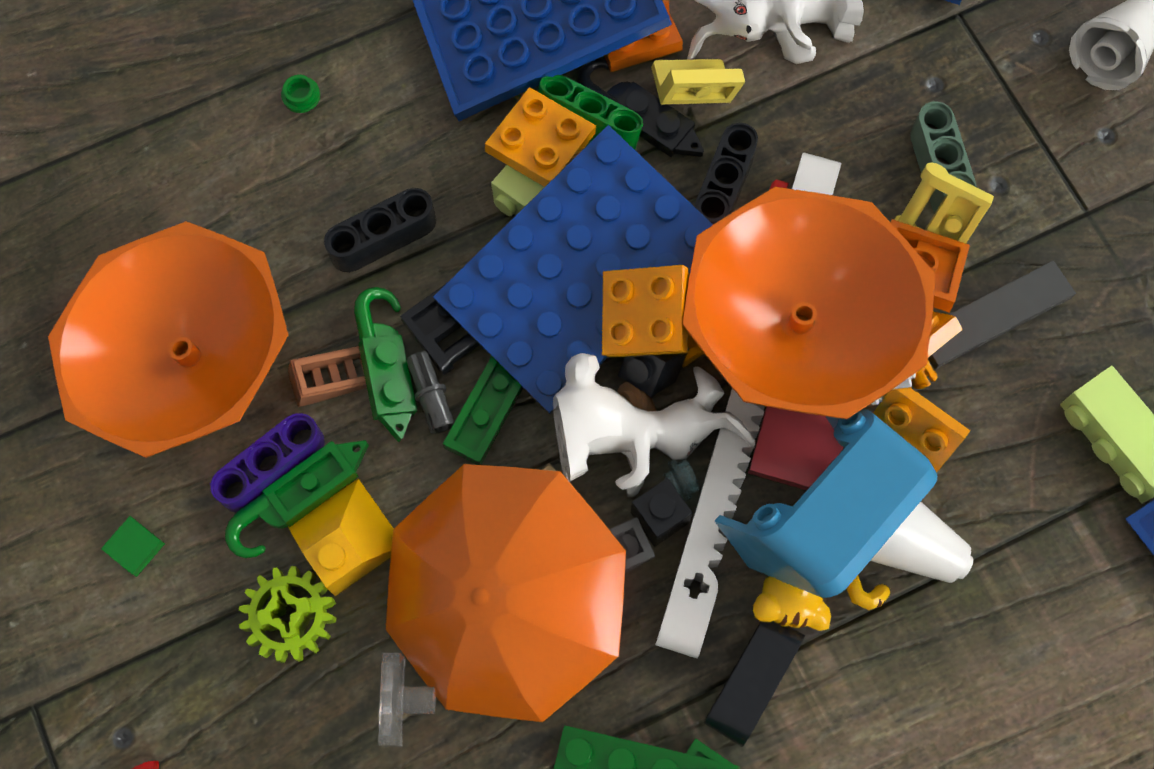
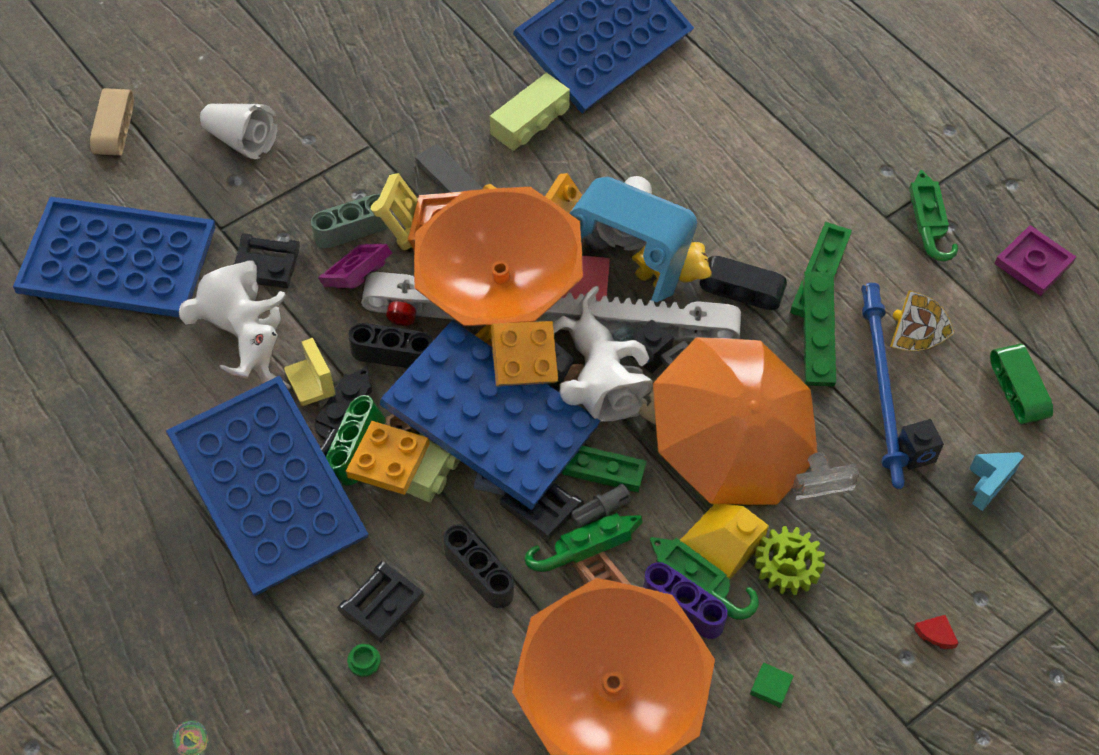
camera: 105 degrees left, 15 degrees down
none -> black plate [234,233,300,288]
none -> magenta plate [318,244,393,289]
none -> black plate [337,561,424,643]

